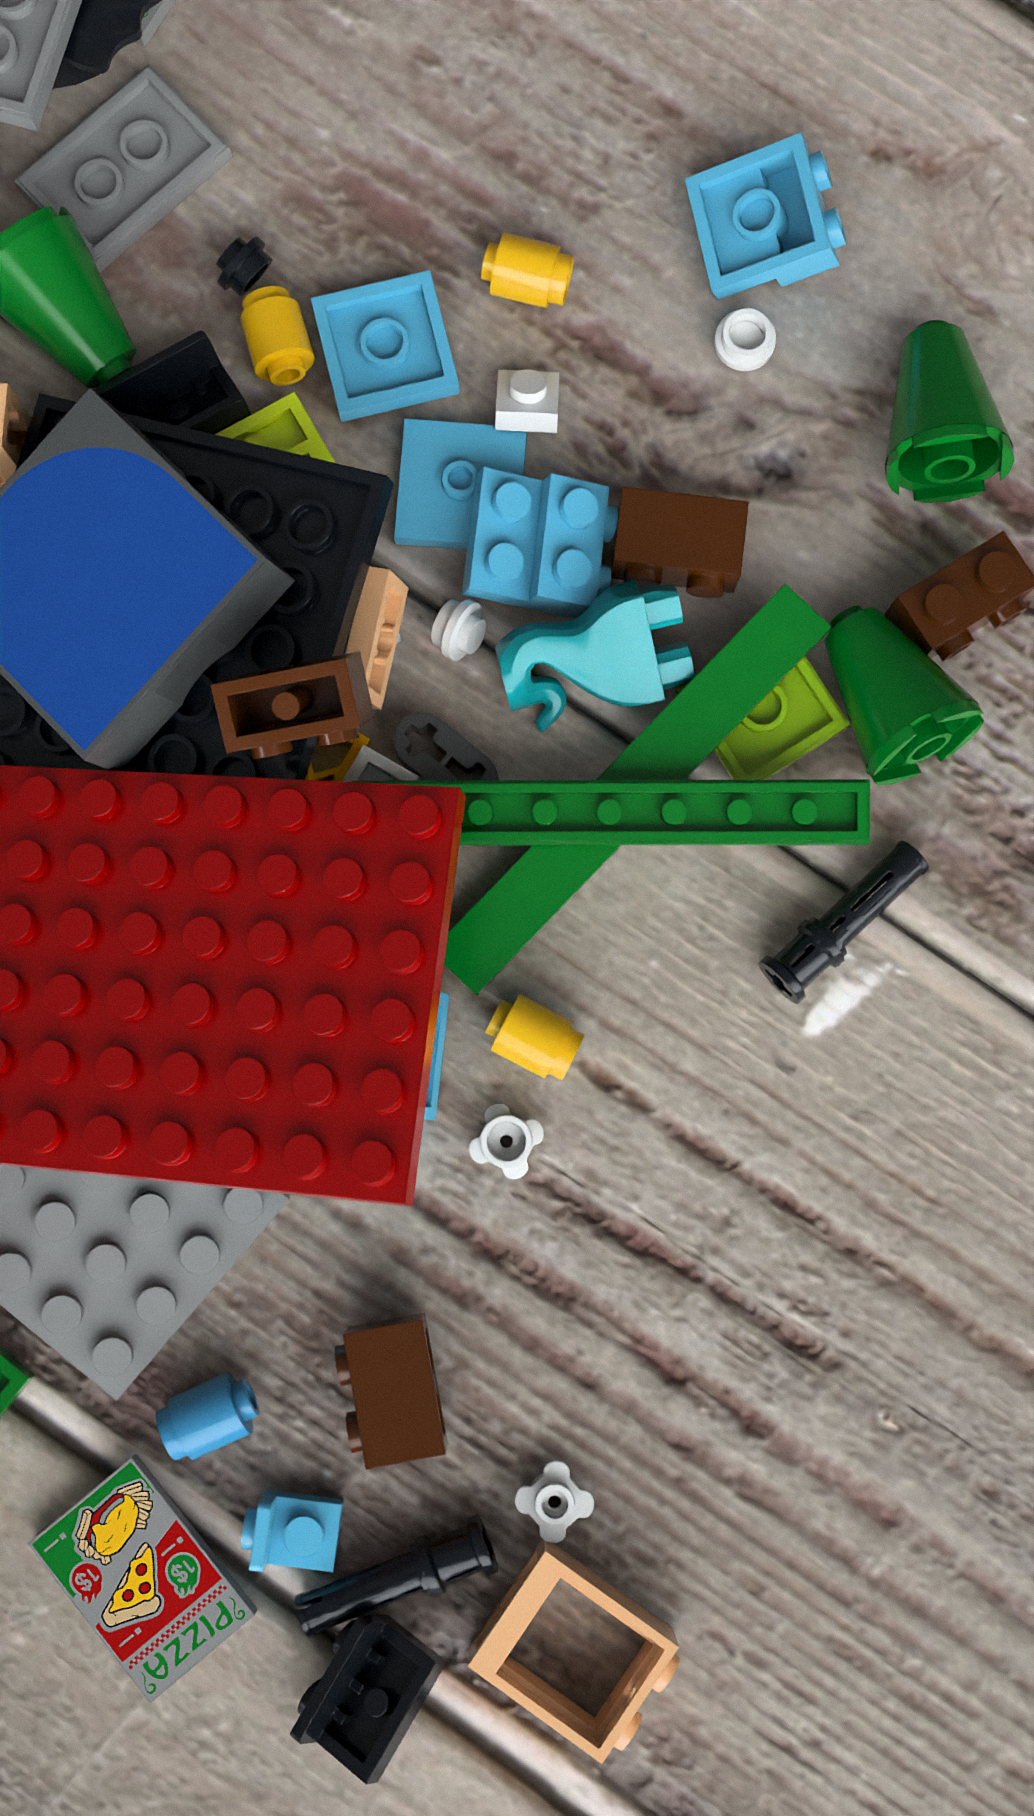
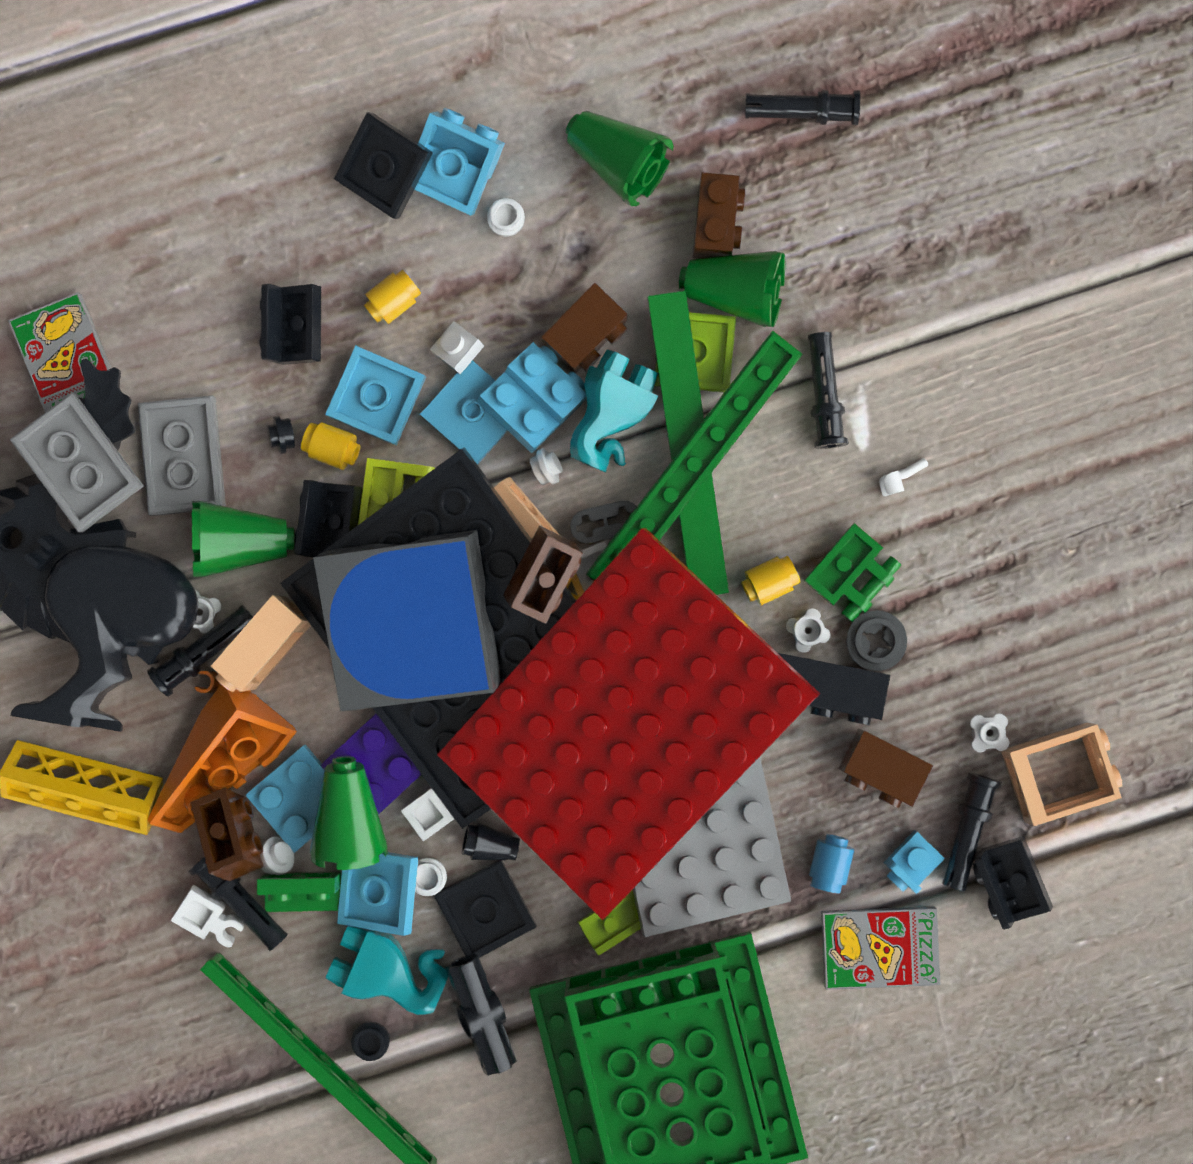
camera: 50 degrees left, 5 degrees up
none -> black bracket [259,284,321,365]
none -> black tile [334,112,433,219]
none -> black brick [778,653,891,725]
none -> green plate [804,523,902,623]
none -> dark grey gear [846,610,907,671]
none -> white hand [879,458,928,496]

